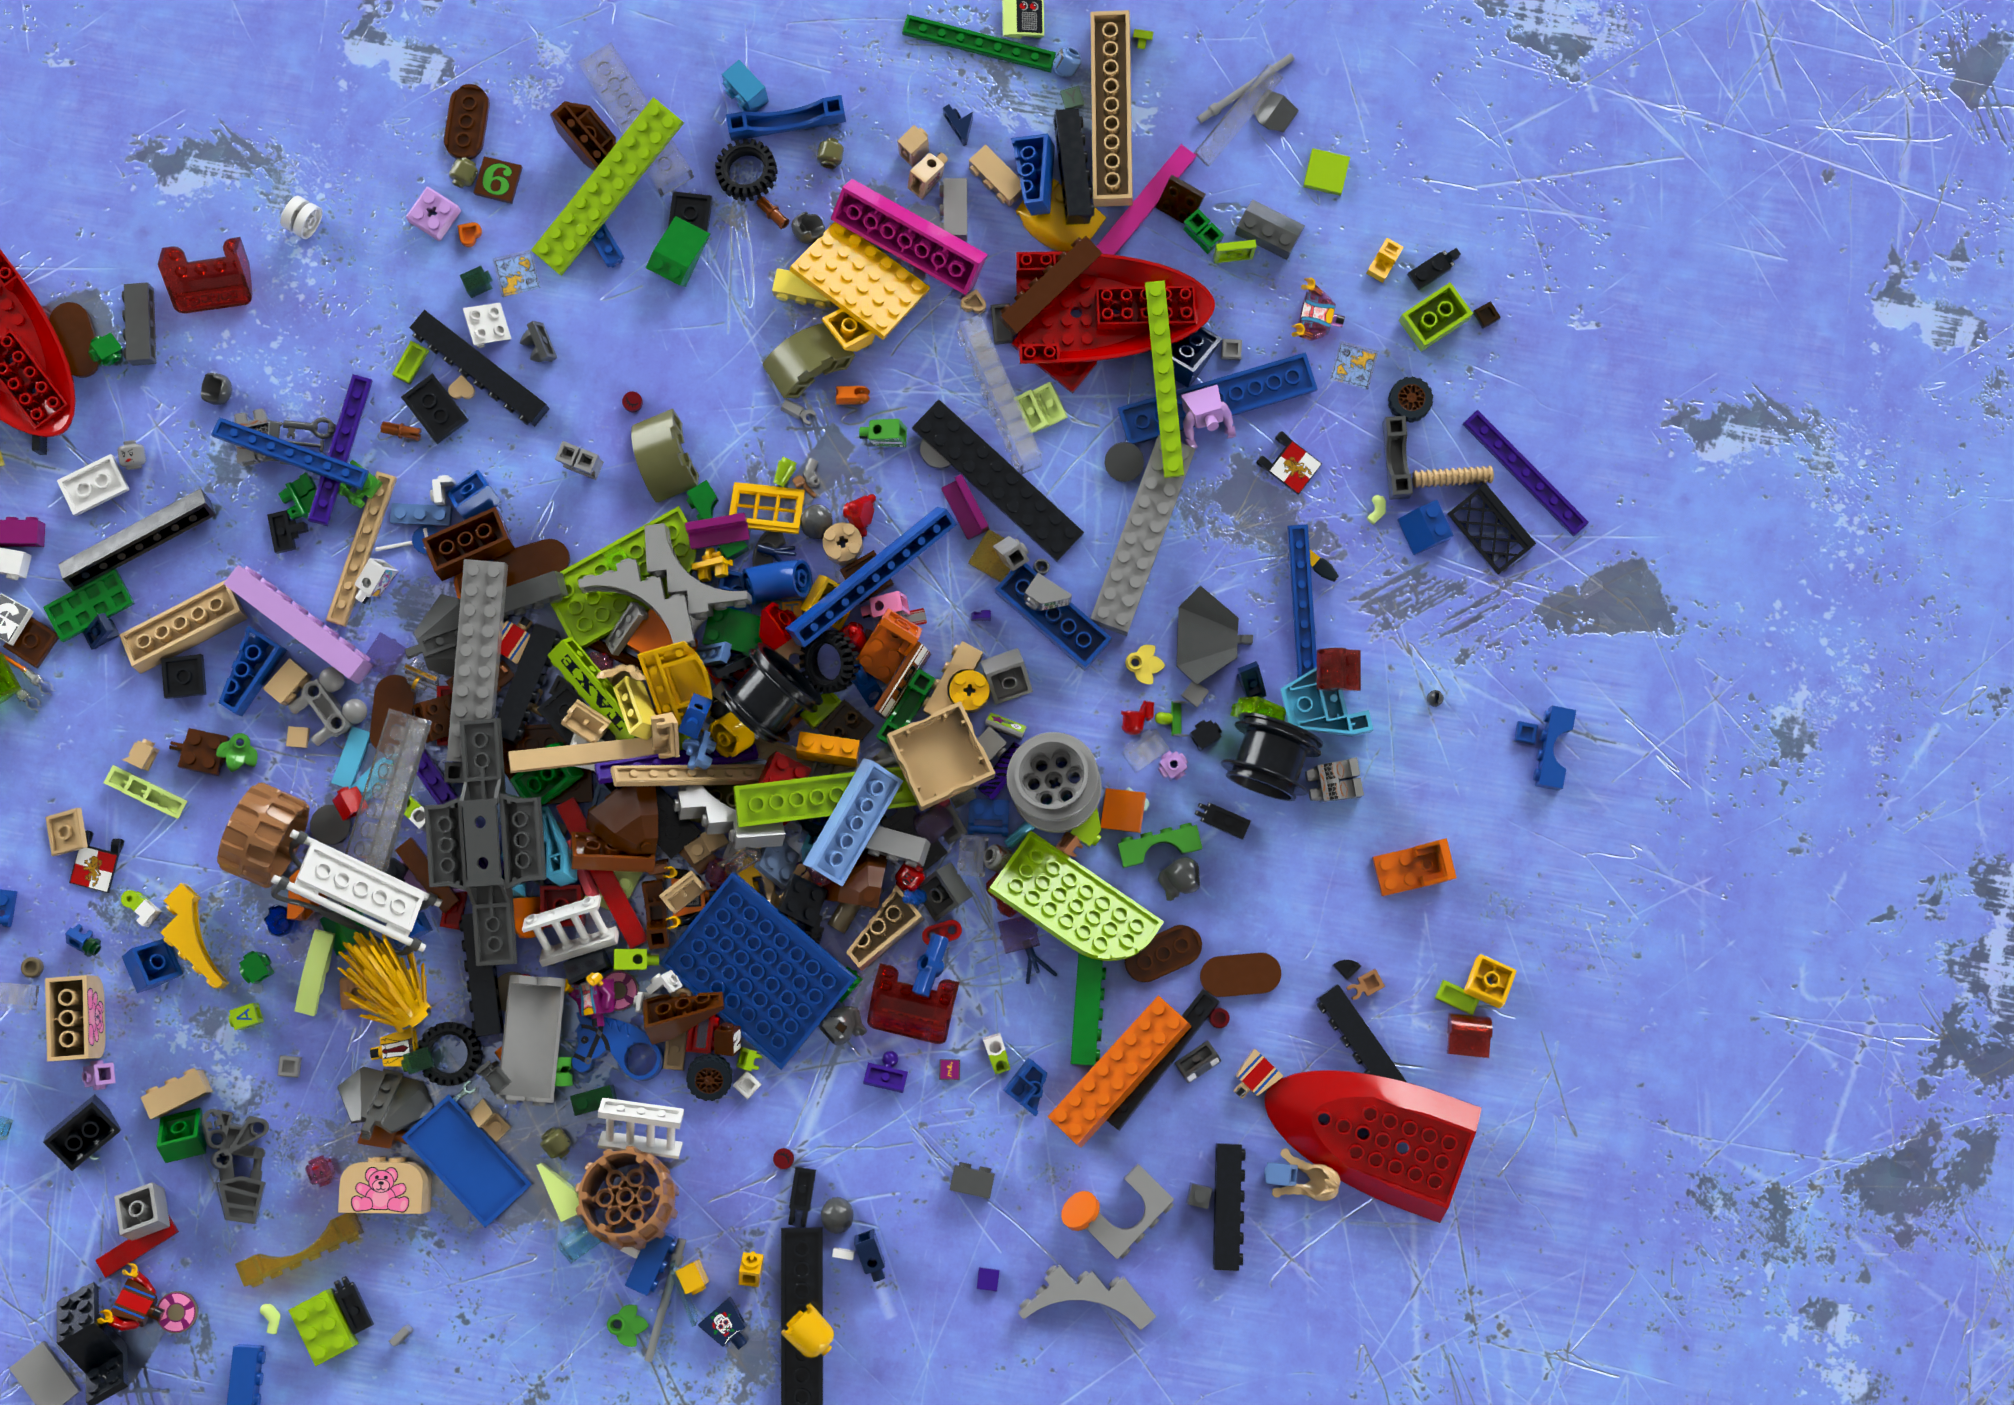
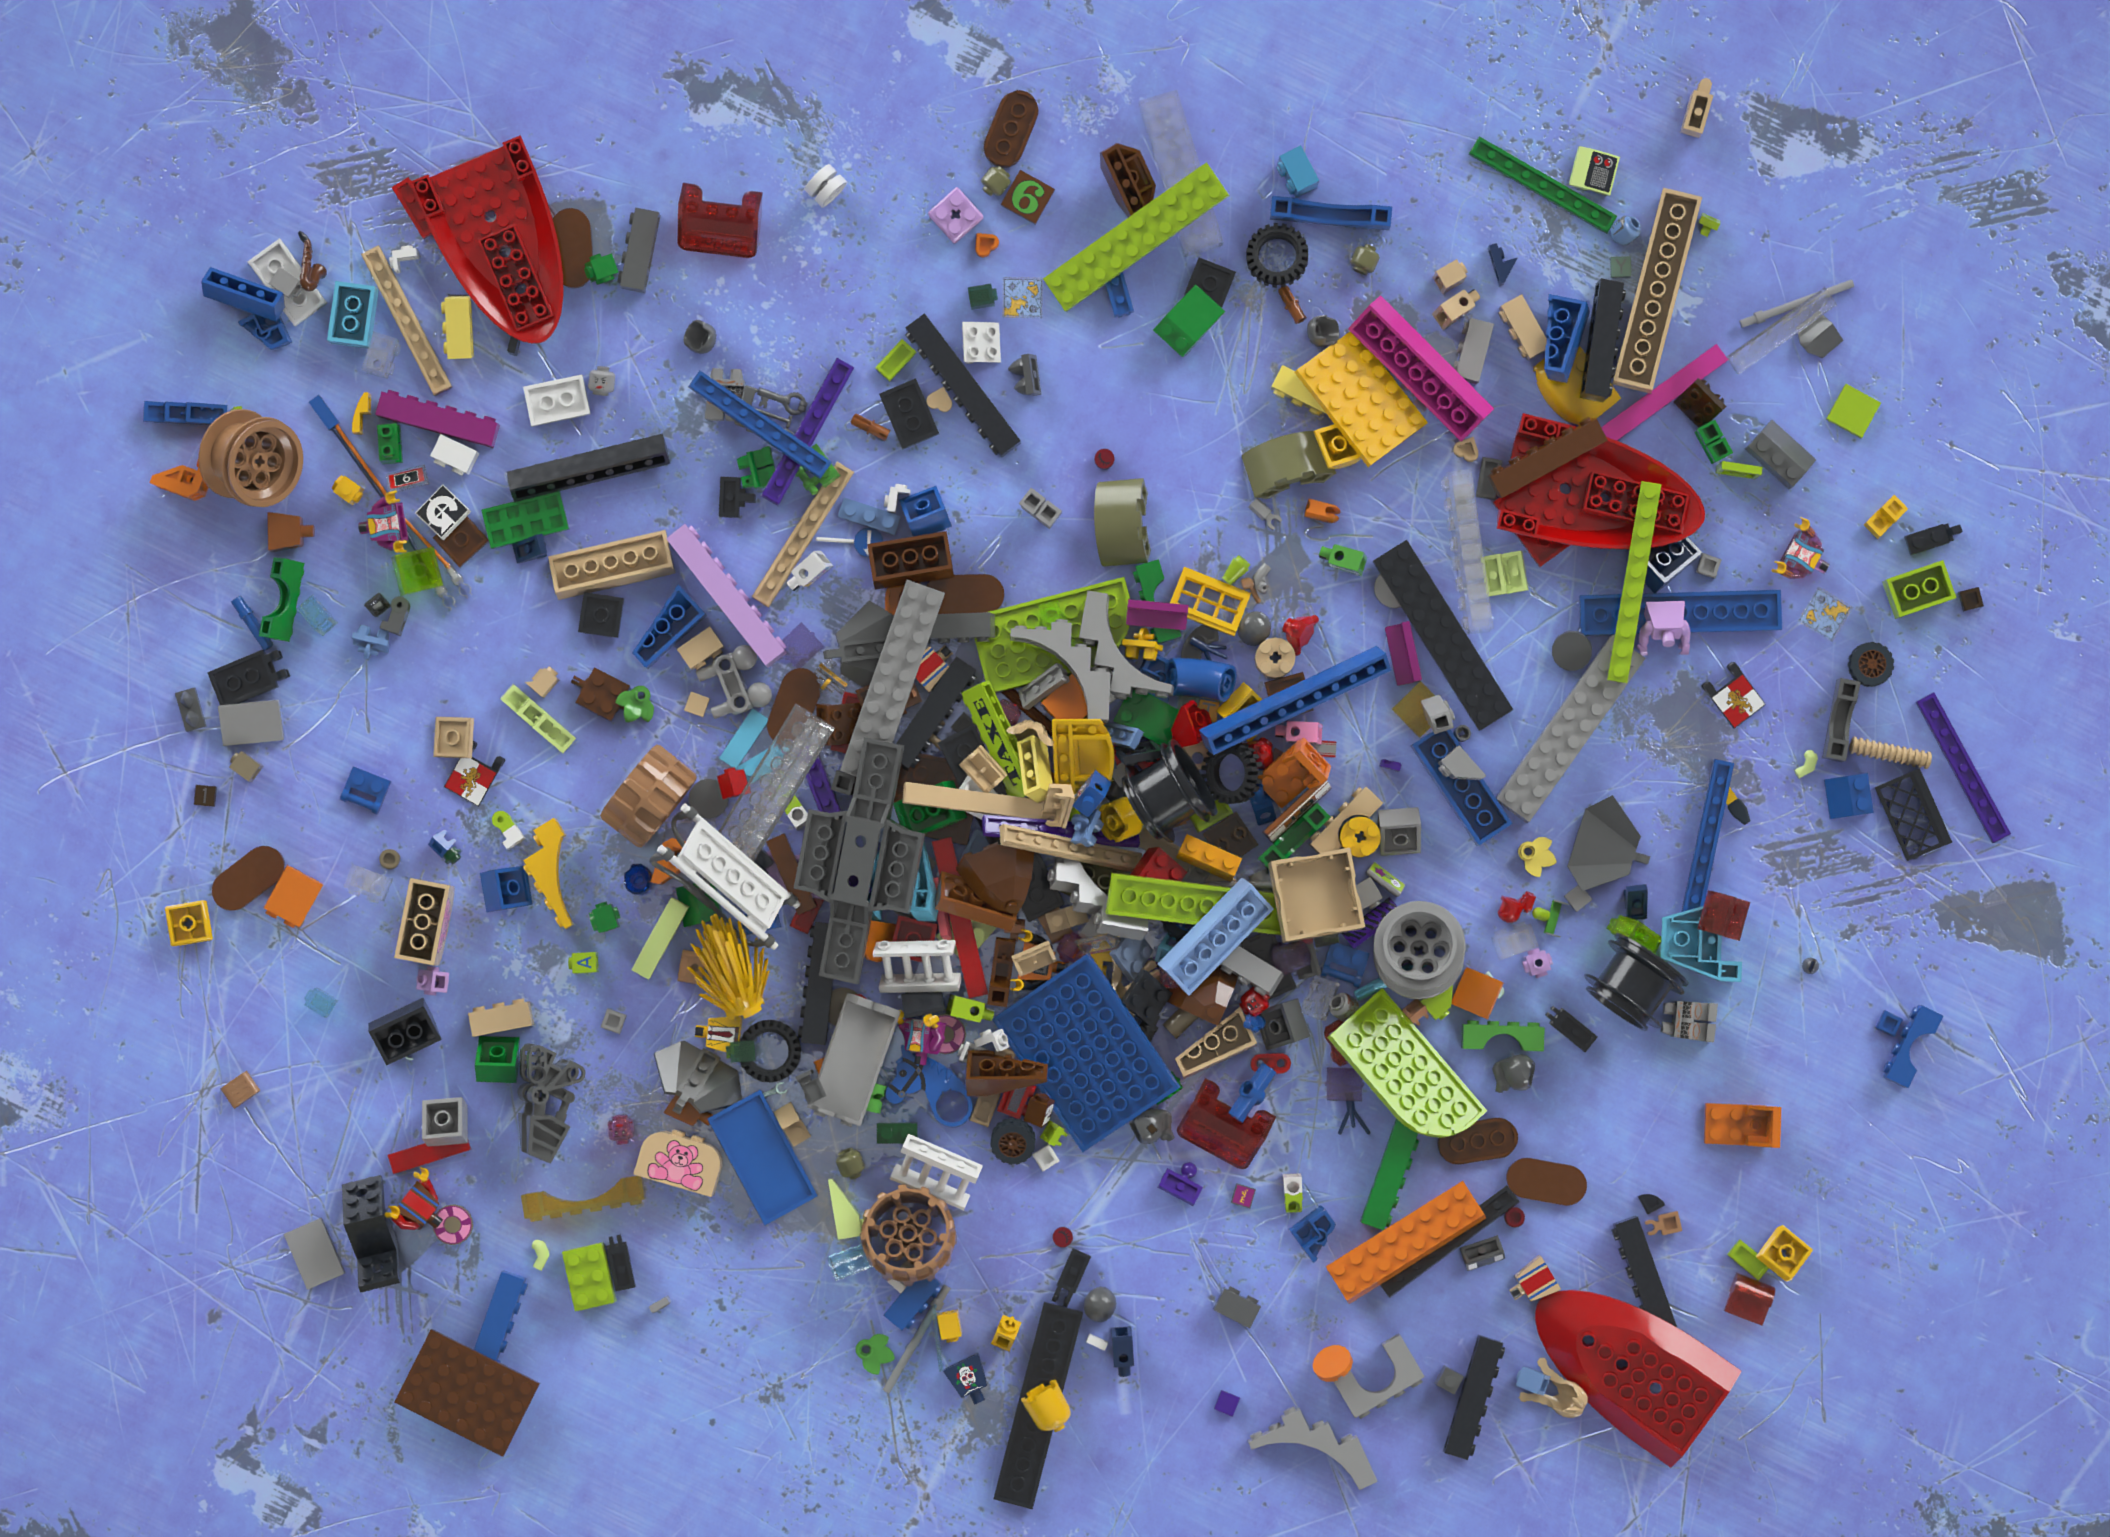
camera: 15 degrees right, 5 degrees up
black brick [1189,720,1222,751] -> none

